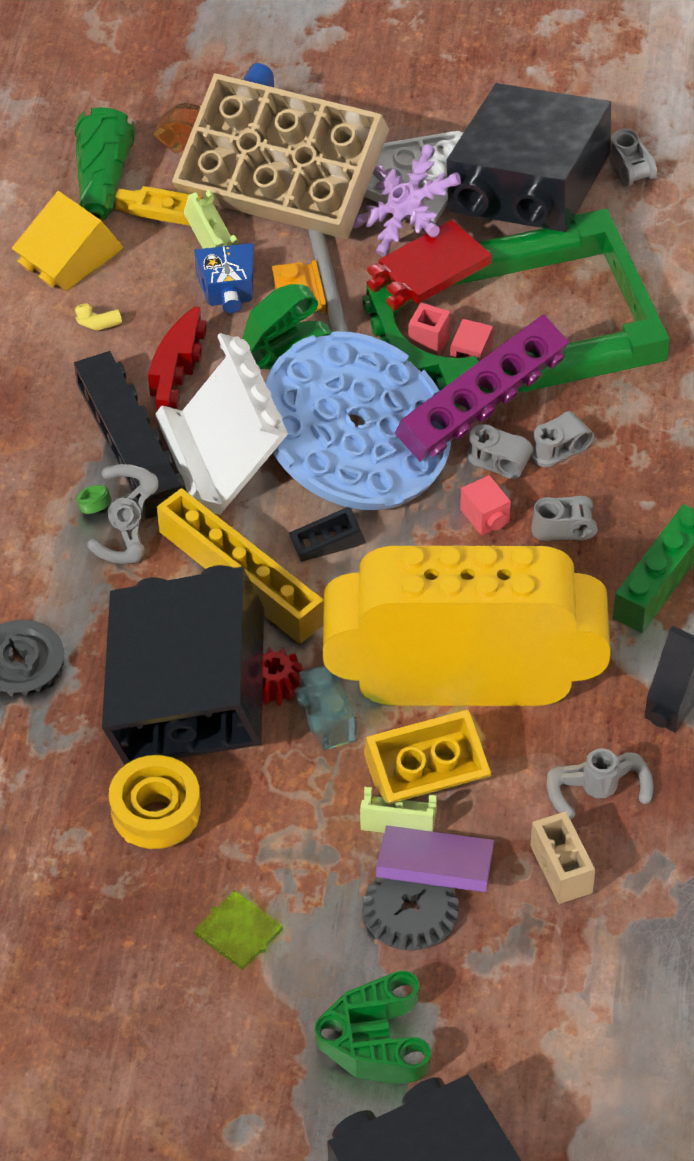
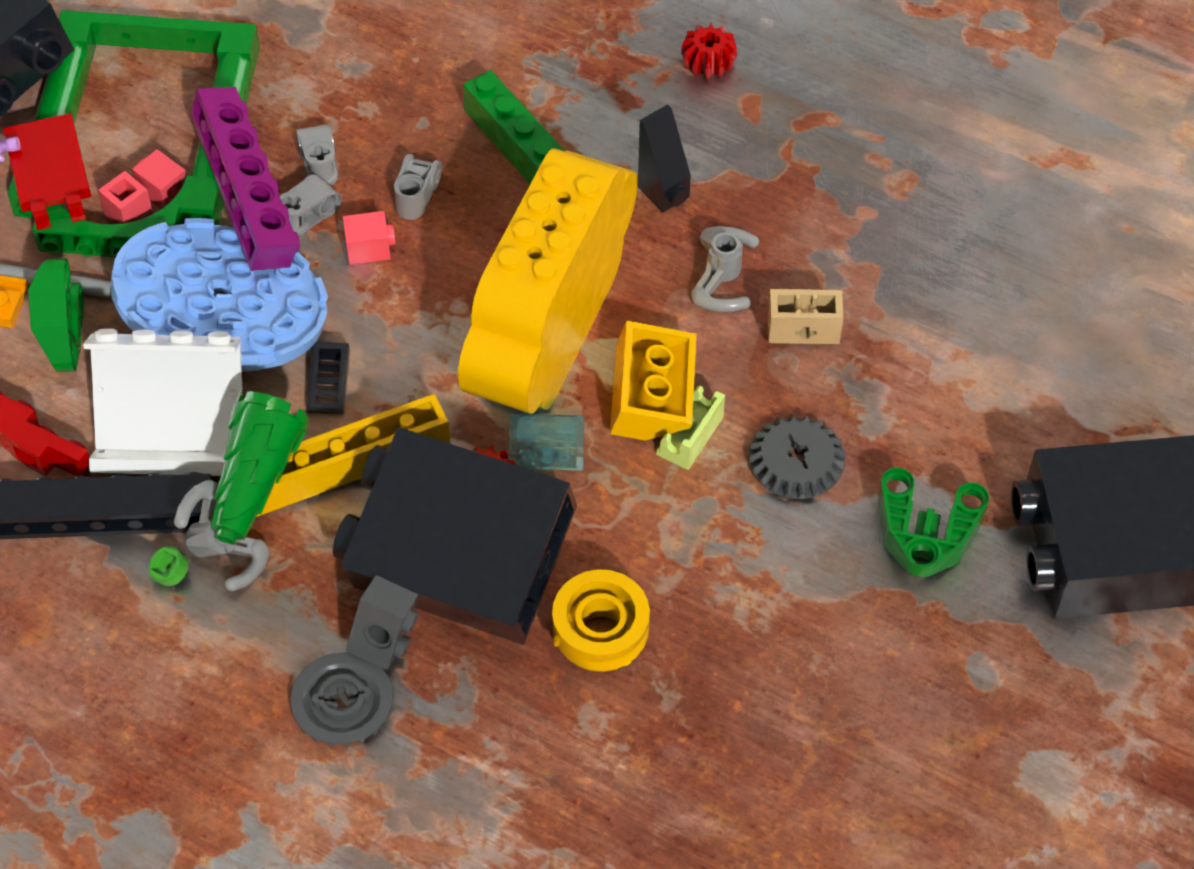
camera: 70 degrees left, 5 degrees up
clear neon green piece [194,890,283,970] -> none
medium lavender tile [376,825,494,892] -> none
none -> green cone [211,391,309,545]
none -> dark grey brick [345,575,419,670]

